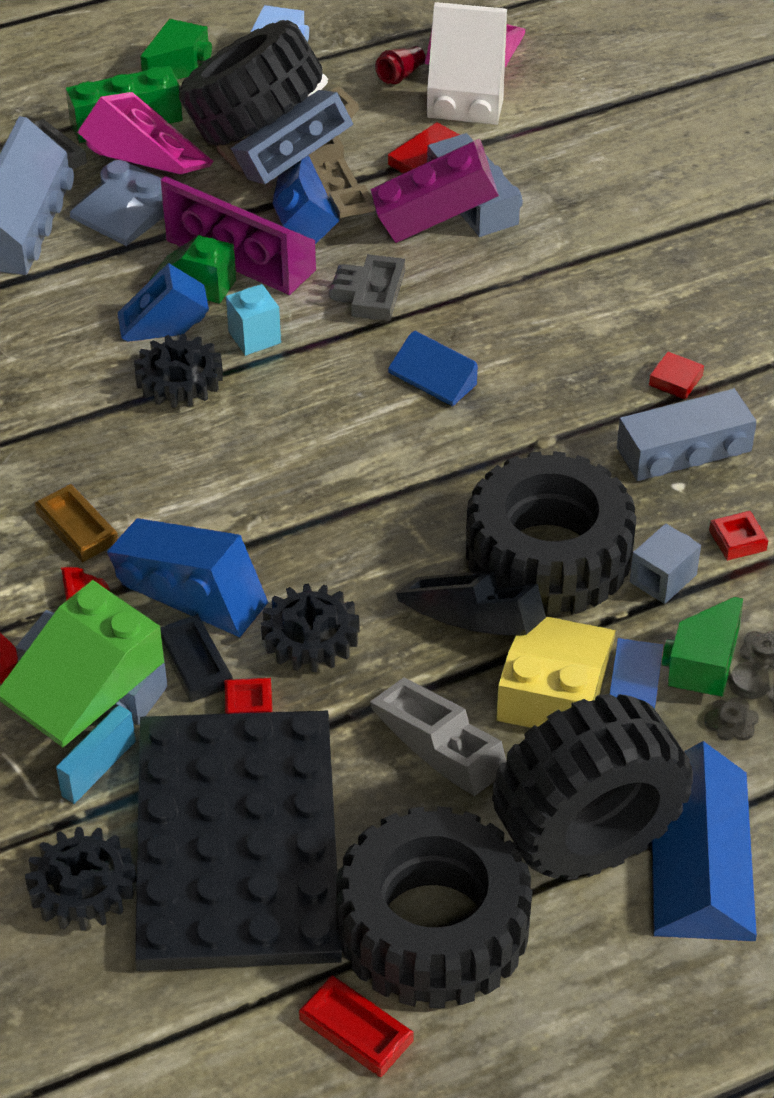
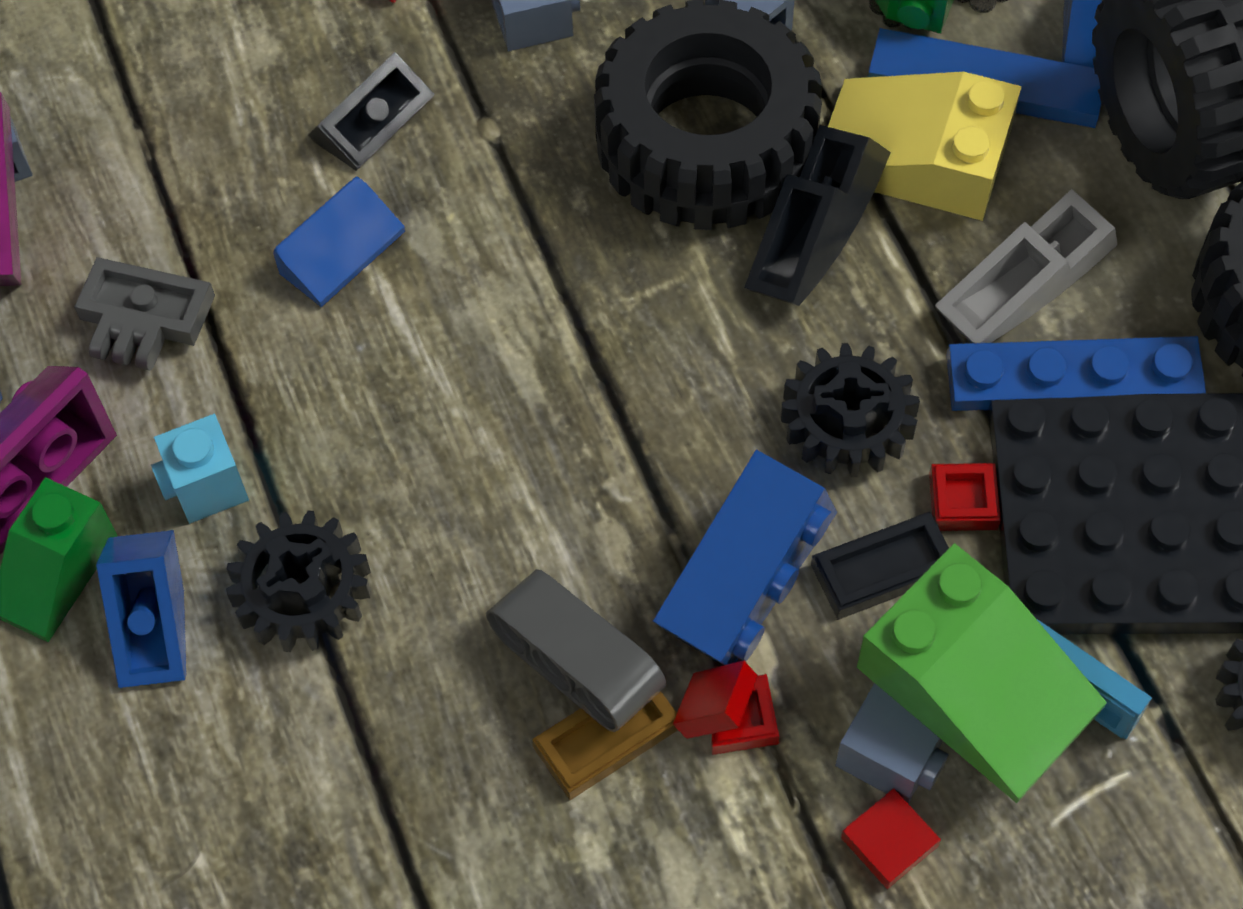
camera: 85 degrees left, 15 degrees up
none -> black slope [308,52,435,171]
none -> dark grey beam [486,569,666,732]
none -> red tile [673,660,758,739]
none -> blue plate [946,336,1206,411]

